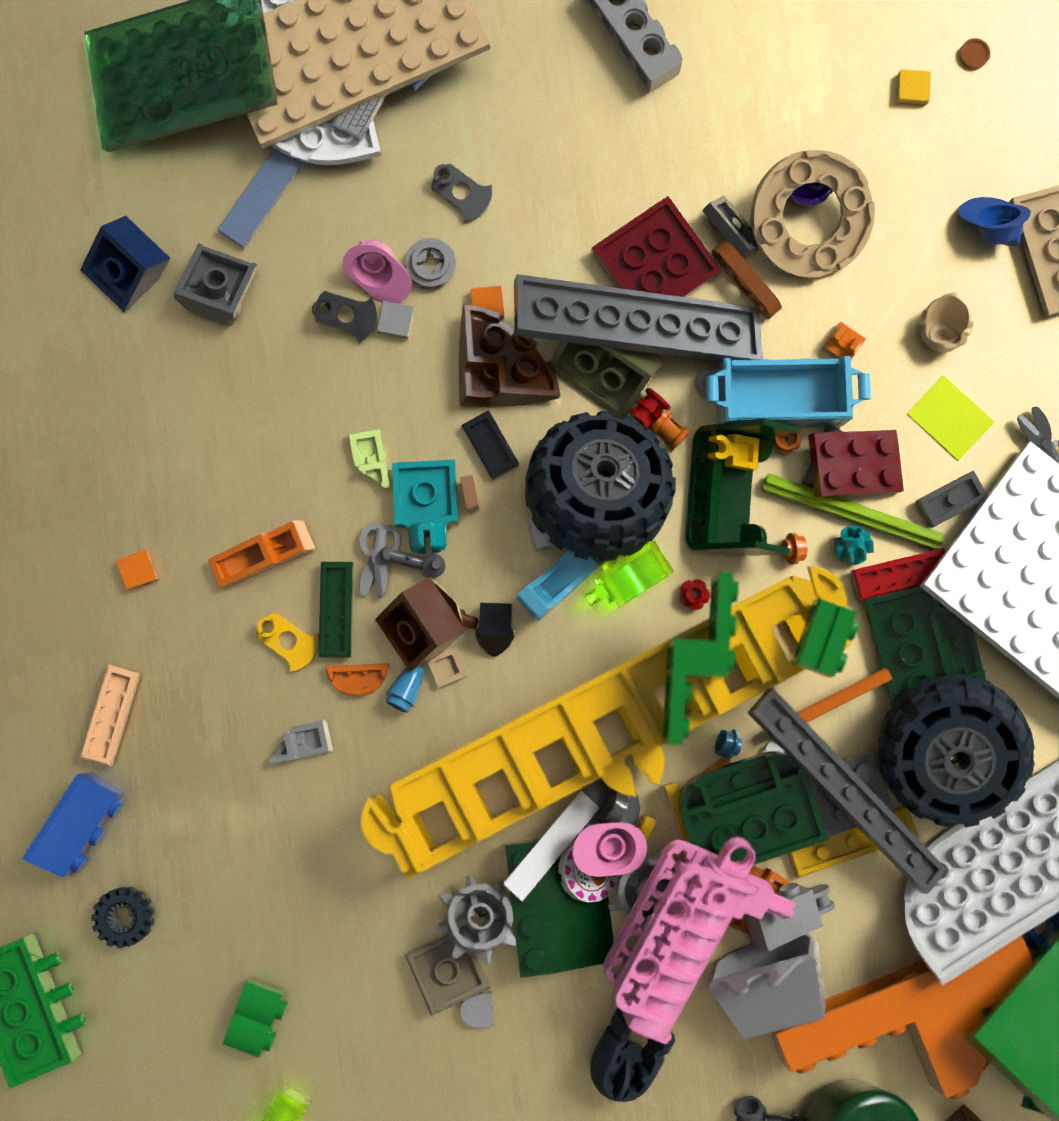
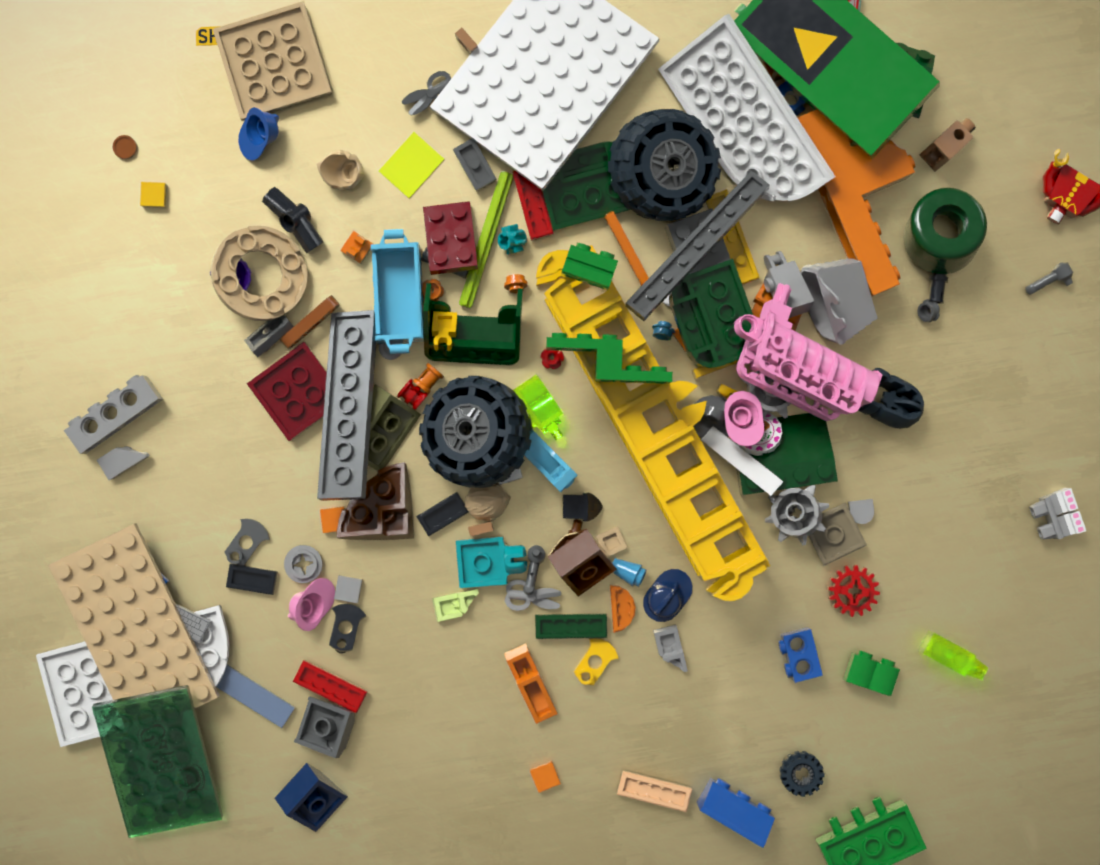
camera: 85 degrees left, 5 degrees up
none -> light grey slope [97,446,150,480]
none -> black tile [226,563,278,595]
none -> black piece [262,187,324,253]
none -> red plate [293,660,368,713]
none -> tan hair [464,483,511,521]
none -> dark blue piece [643,569,693,622]
none -> blue brick [778,627,823,683]
none -> red gear [827,565,880,617]

